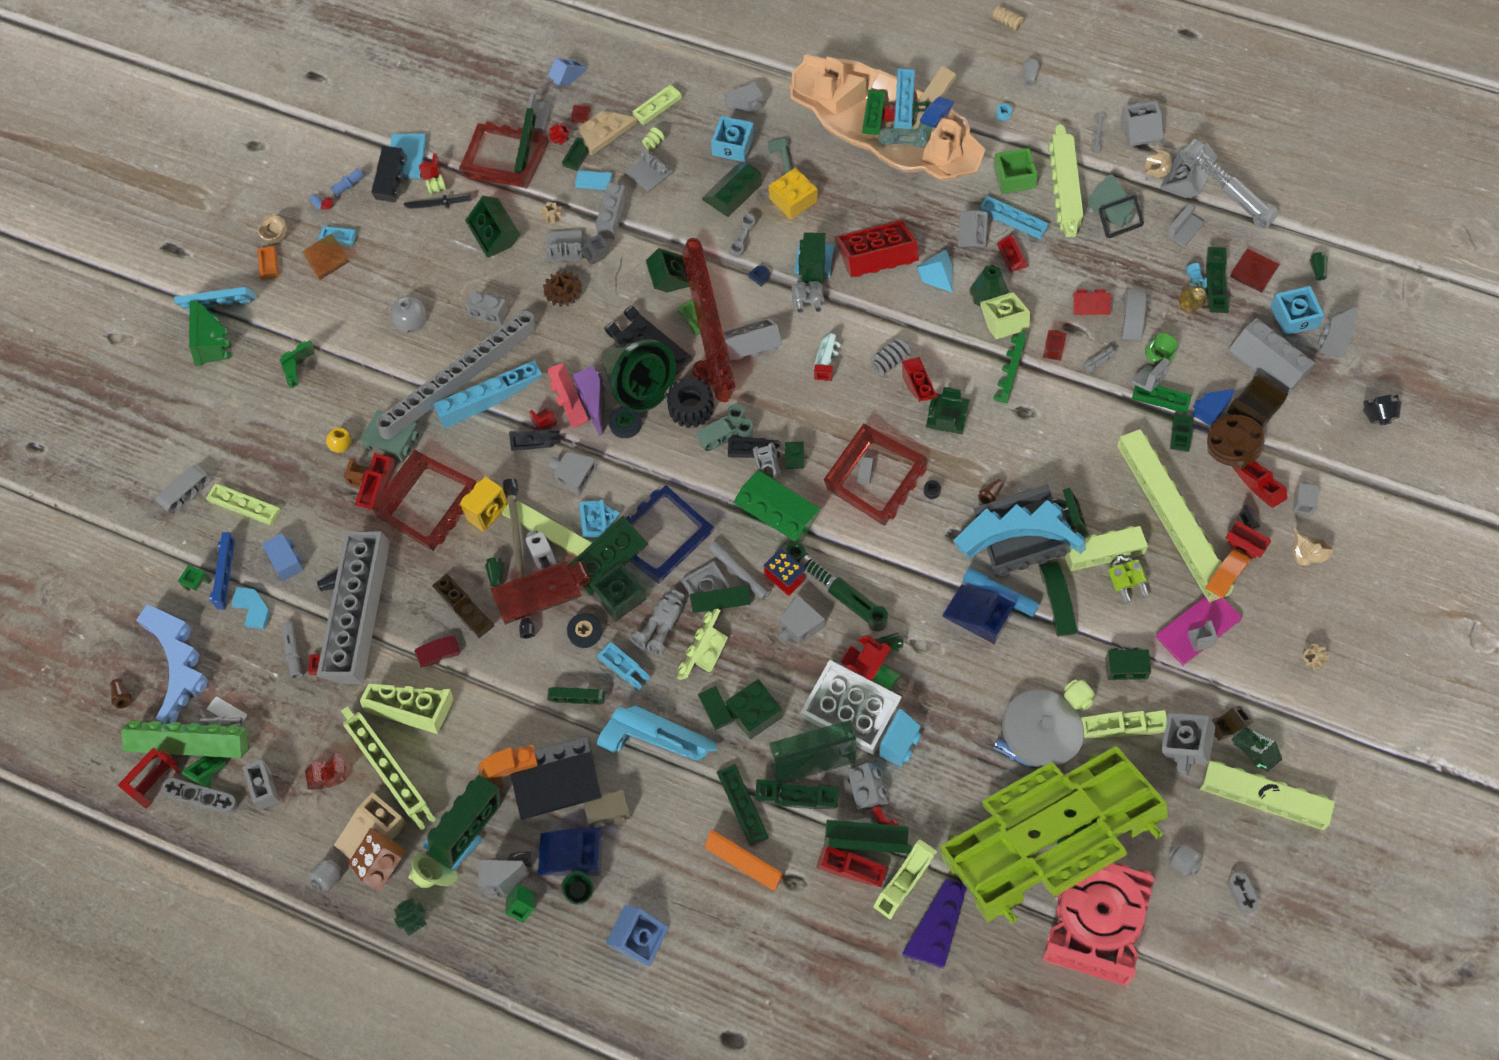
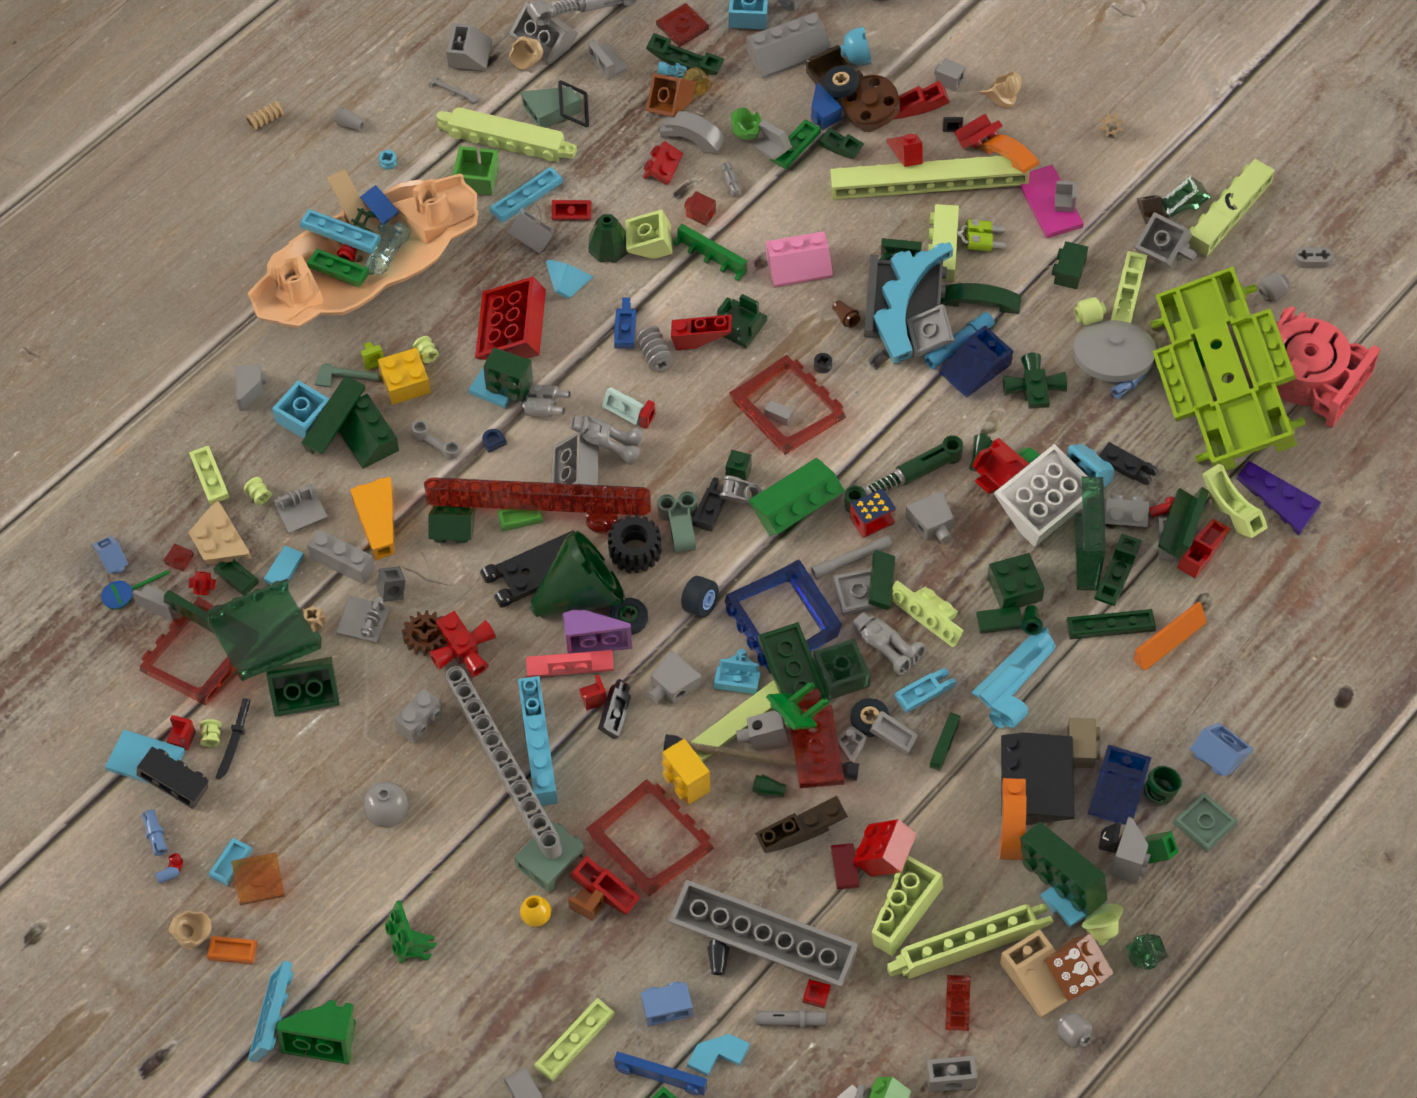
camera: 75 degrees left, 5 degrees down
none -> blue piece [101,570,170,609]
none -> clear green panel [207,579,321,681]
none -> dark green panel [301,375,366,454]
none -> light orange slope [350,476,395,561]
none -> lime tile [360,342,384,371]
none -> yellowish green bush [413,336,439,363]
none -> red brick [429,610,496,677]
none -> light grey piece [571,414,643,465]
none -> blue hinge [614,297,636,349]
none -> dark orange slope [646,73,696,117]
none -> black wheel [681,575,719,617]
none -> bright pink slope [766,231,833,287]
none -> green plate [766,682,829,730]
none -> black bush [824,65,859,98]
none -> light grey piece [836,725,868,763]
none -> medium azure cylinder [840,26,872,66]
none -> red brick [853,819,916,877]
none -> light grey tile [869,711,918,755]
none -> red slope [887,134,923,167]
none -> light grey tile [906,304,955,357]
none -> dark green brick [1003,352,1067,409]
none -> dark green cone [1021,605,1043,635]
none -> black hinge [1099,442,1159,485]
none -> sand green tile [1173,792,1238,853]

